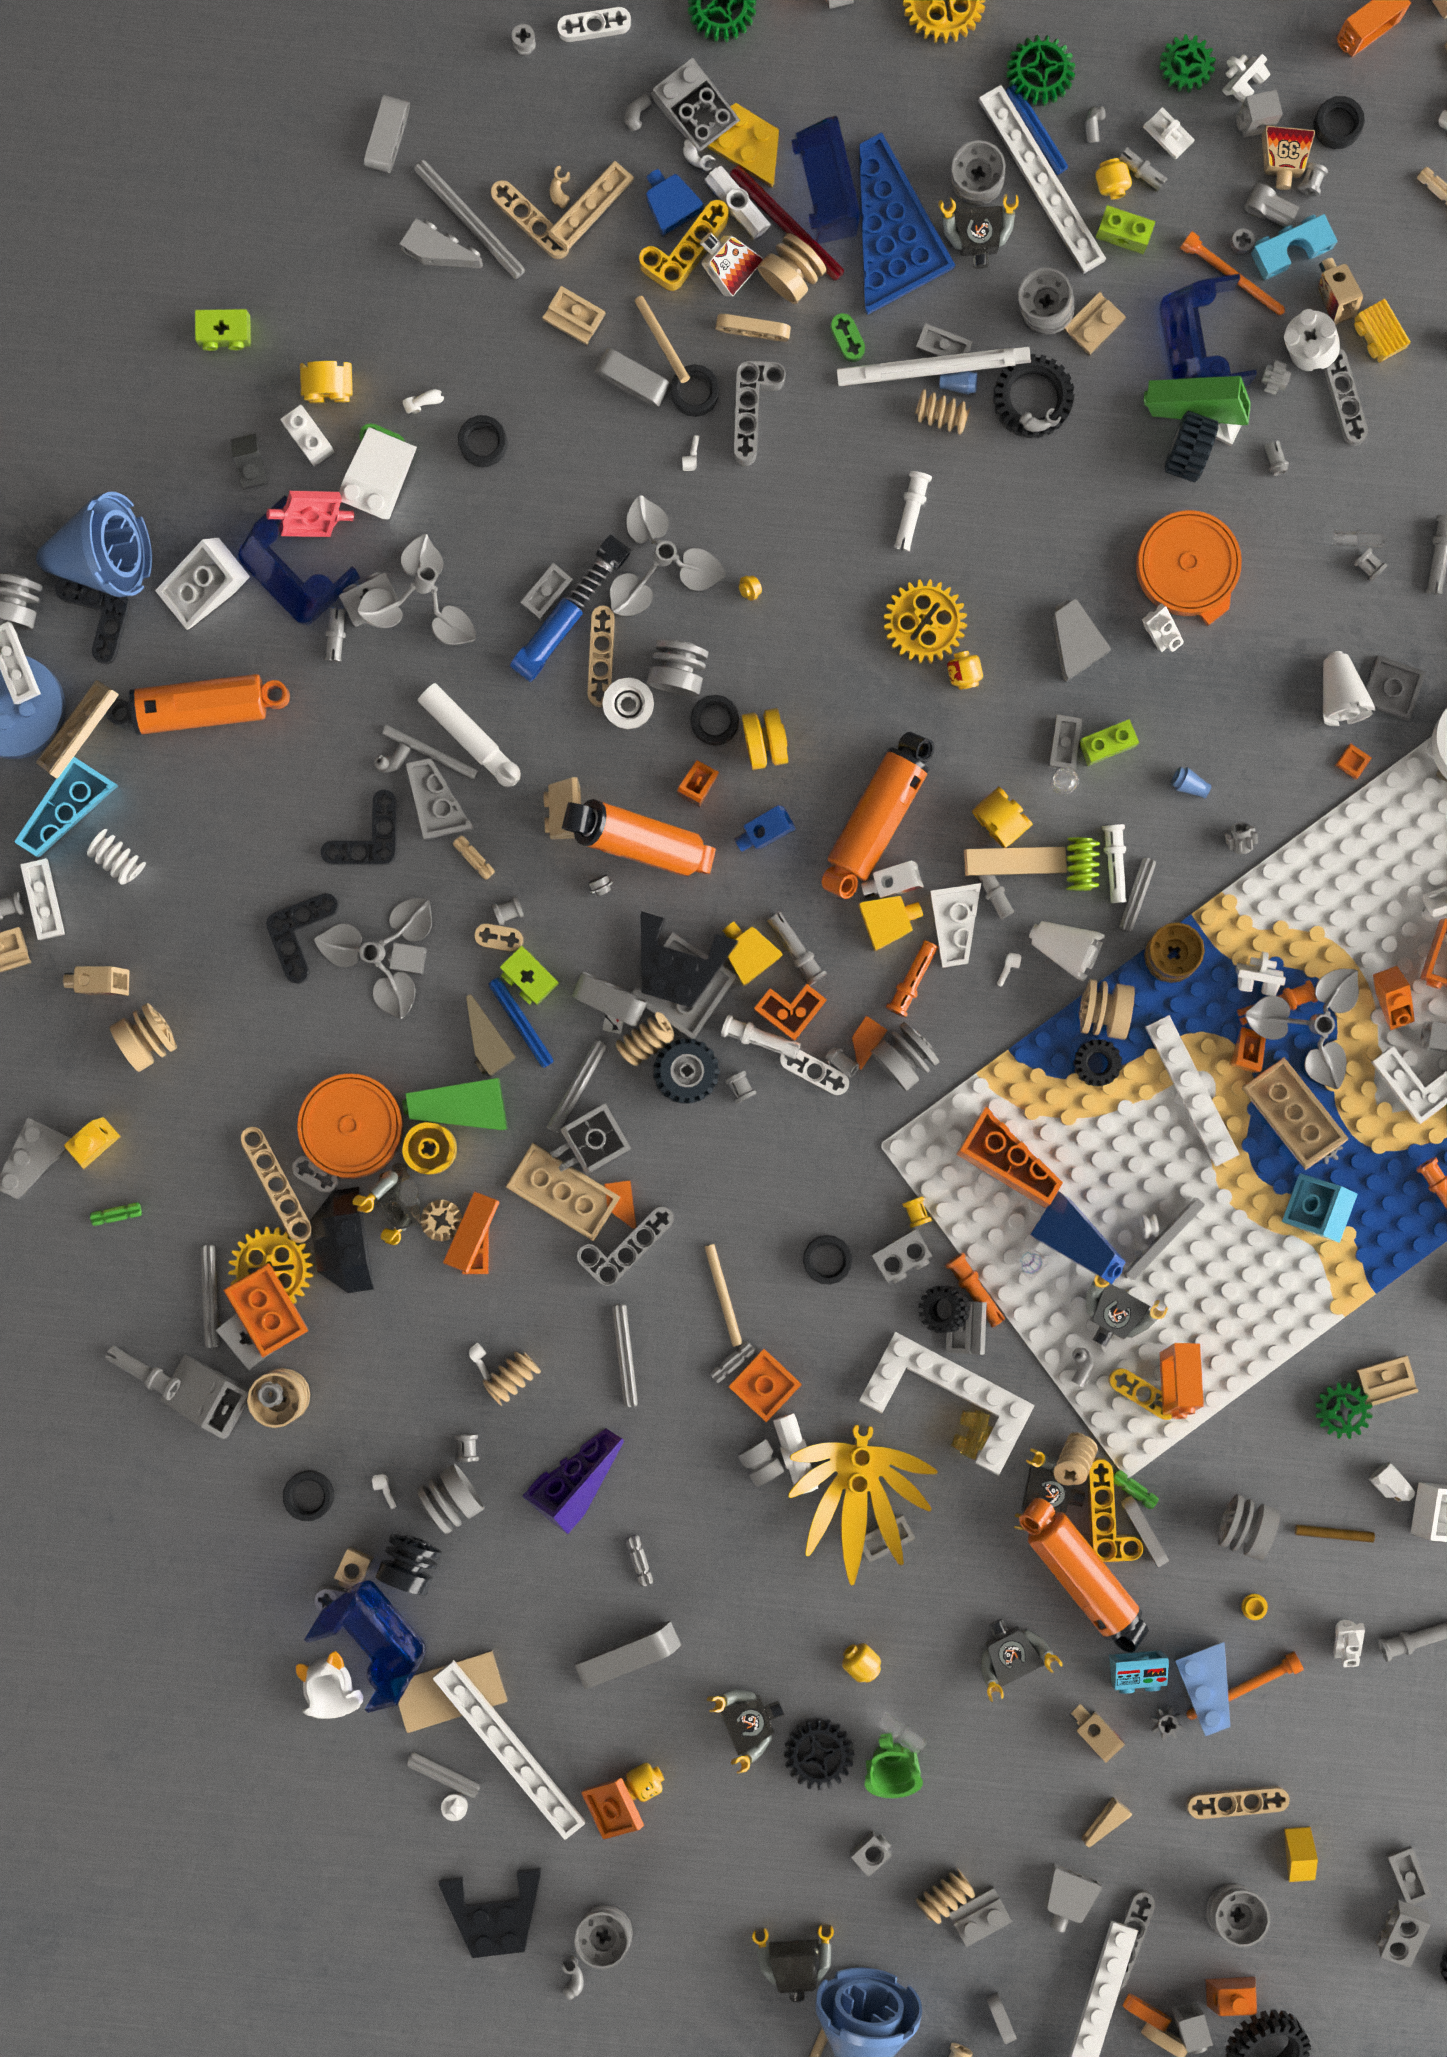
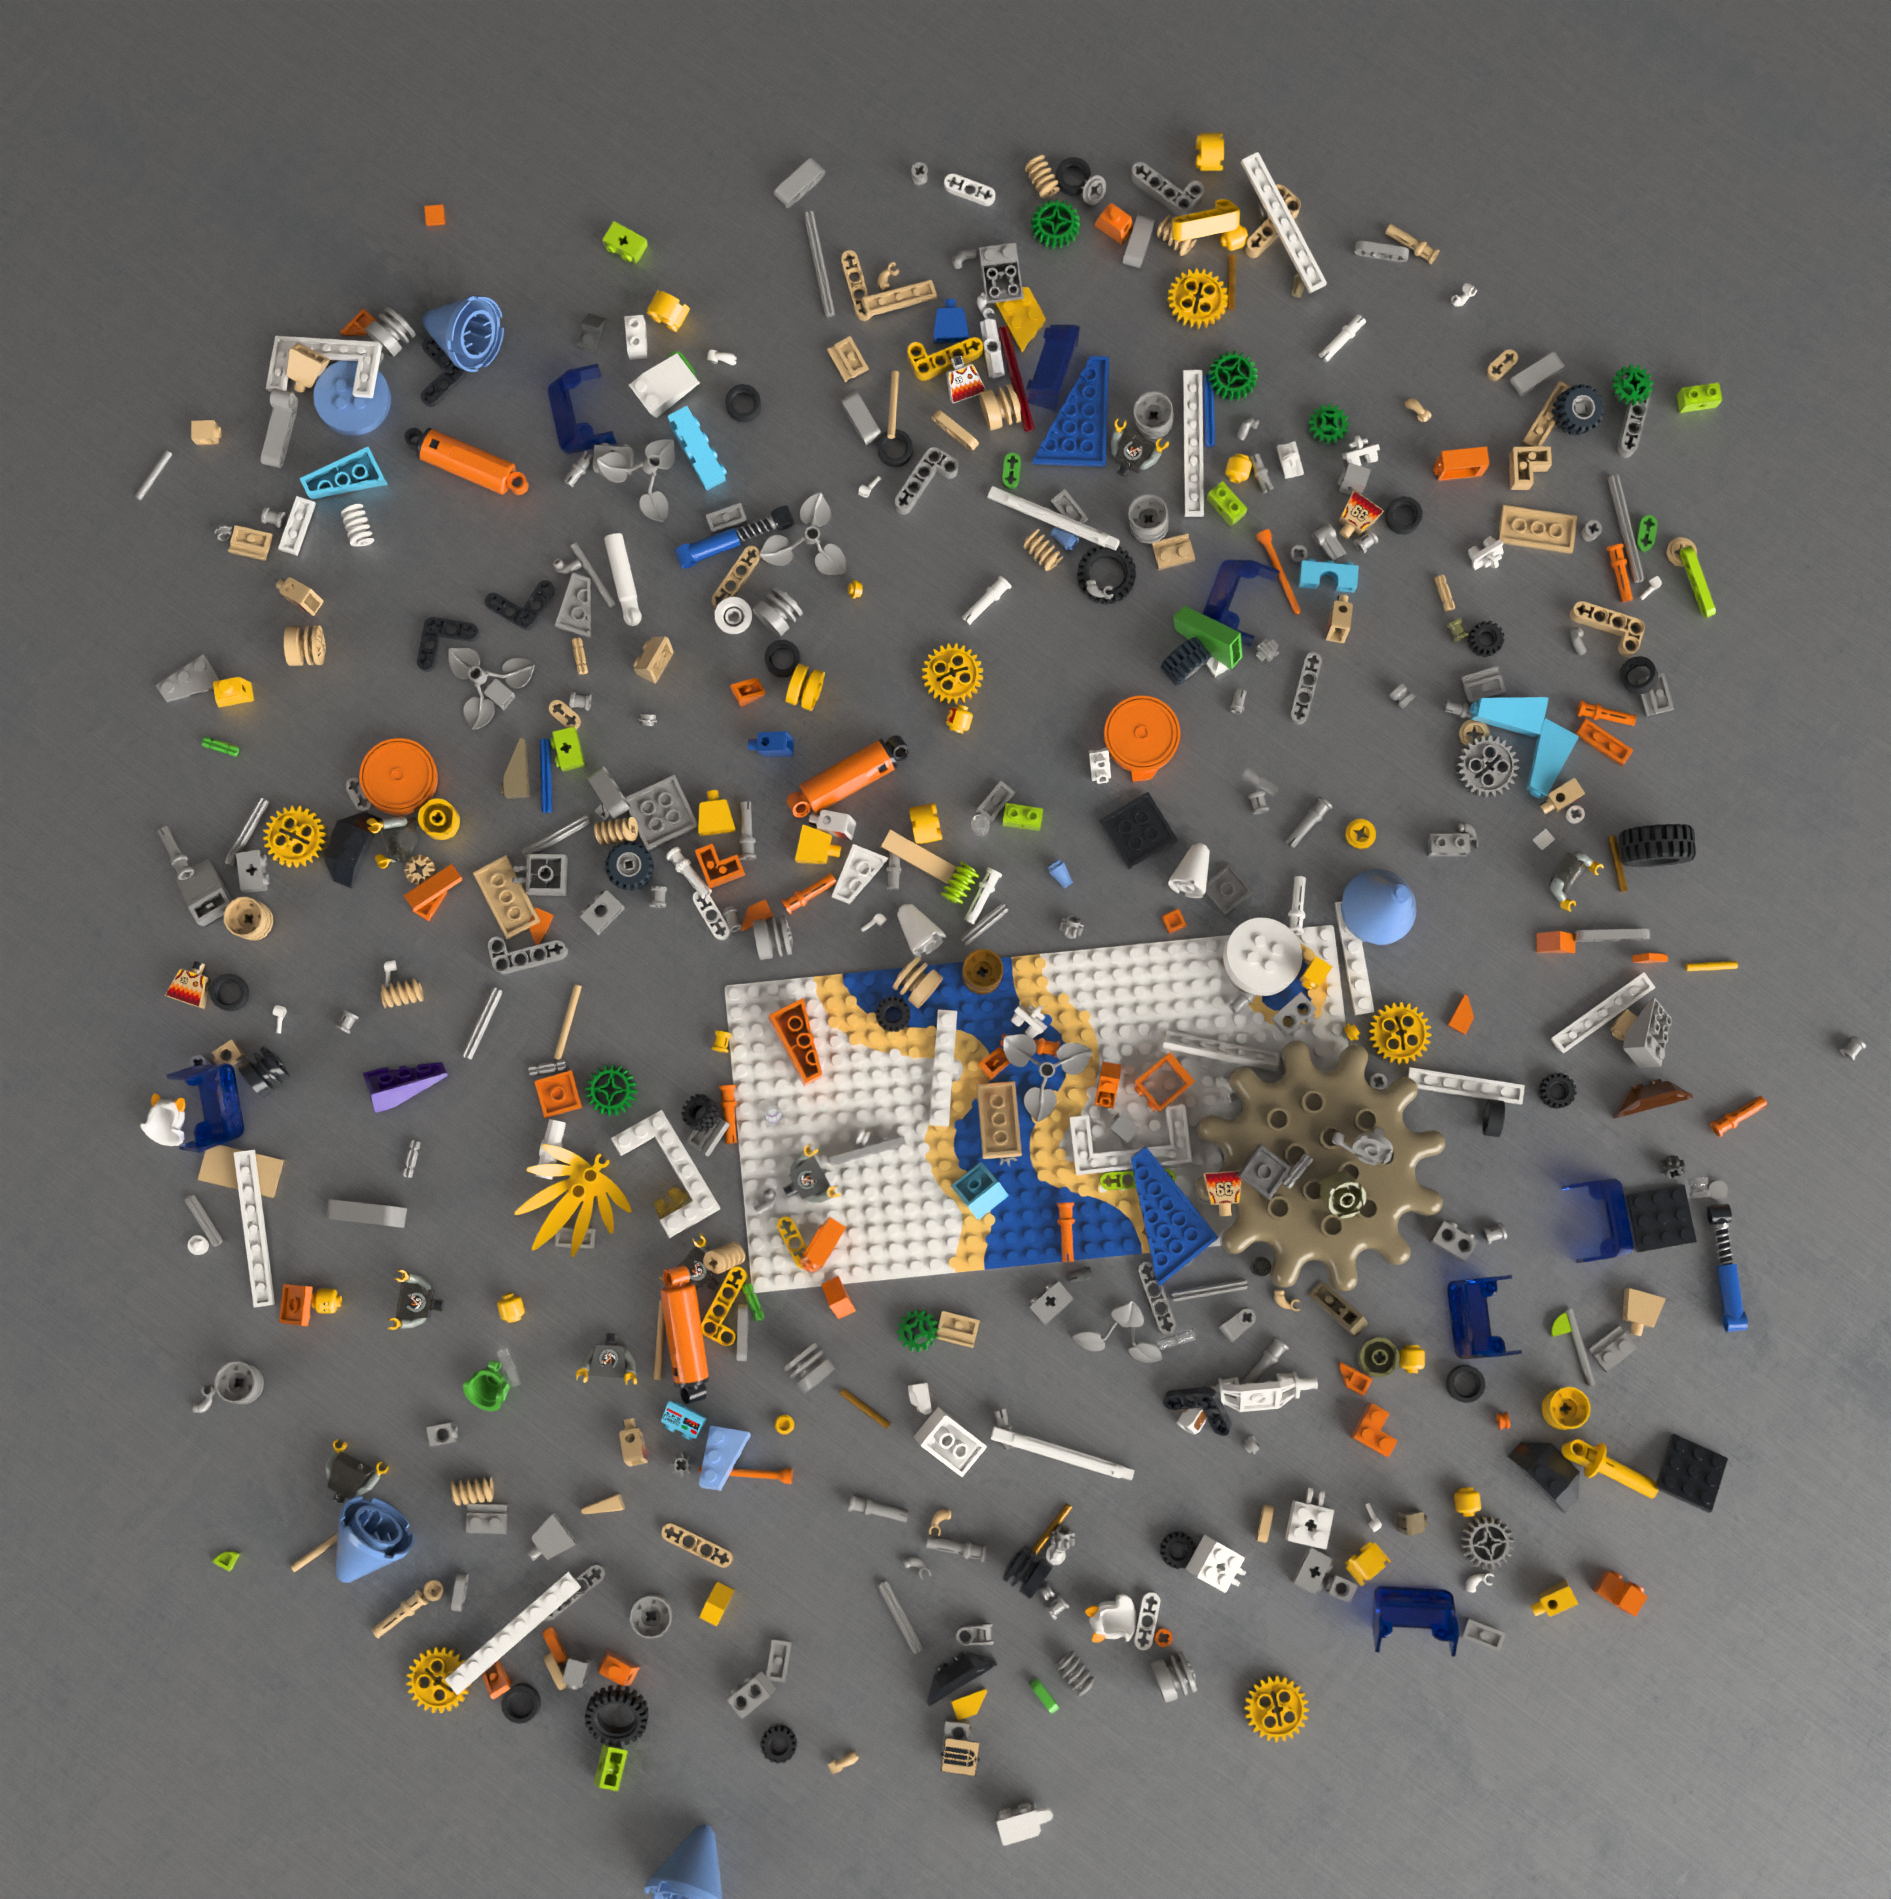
camera: 35 degrees right, 5 degrees down
tan tile [36,680,119,779] -> none
white slope [155,538,250,630] -> none
orange tile [223,1263,309,1358] -> none
tan beam [241,1127,311,1243] -> none
light grey plate [257,1381,283,1408] -> none
coral plate [266,491,354,537] -> none
light grey slope [400,218,483,269] -> none
bright green slope [402,1078,508,1130] -> none
light grey wheel [417,1463,484,1534] -> none
black wing [439,1868,541,1958] -> none
orange piece [562,799,716,876] -> none
black wing [640,911,739,1008] -> none
light grey wheel [737,1439,785,1487] -> none
black gear [784,1718,855,1790] -> none
black tyre [803,1235,853,1285] -> none
light grey brick [871,1229,932,1284] -> none
blue slope [1030,1191,1126,1284] -> none
light grey slope [1052,599,1111,682] -> none
white brick [1284,309,1340,371] -> none
white hips [1333,1620,1365,1667] -> none
yellow brick [1354,299,1411,363] -> none
none -> torso [165,961,210,1009]
none -> tan tile [423,1580,443,1601]
none -> light grey brick [580,890,625,935]
none -> green gear [585,1064,638,1116]
none -> tan bar [653,1300,665,1380]
none -> medium azure wedge [667,406,727,491]
none -> orange slope [821,1276,856,1319]
none -> black plate [1099,792,1178,870]

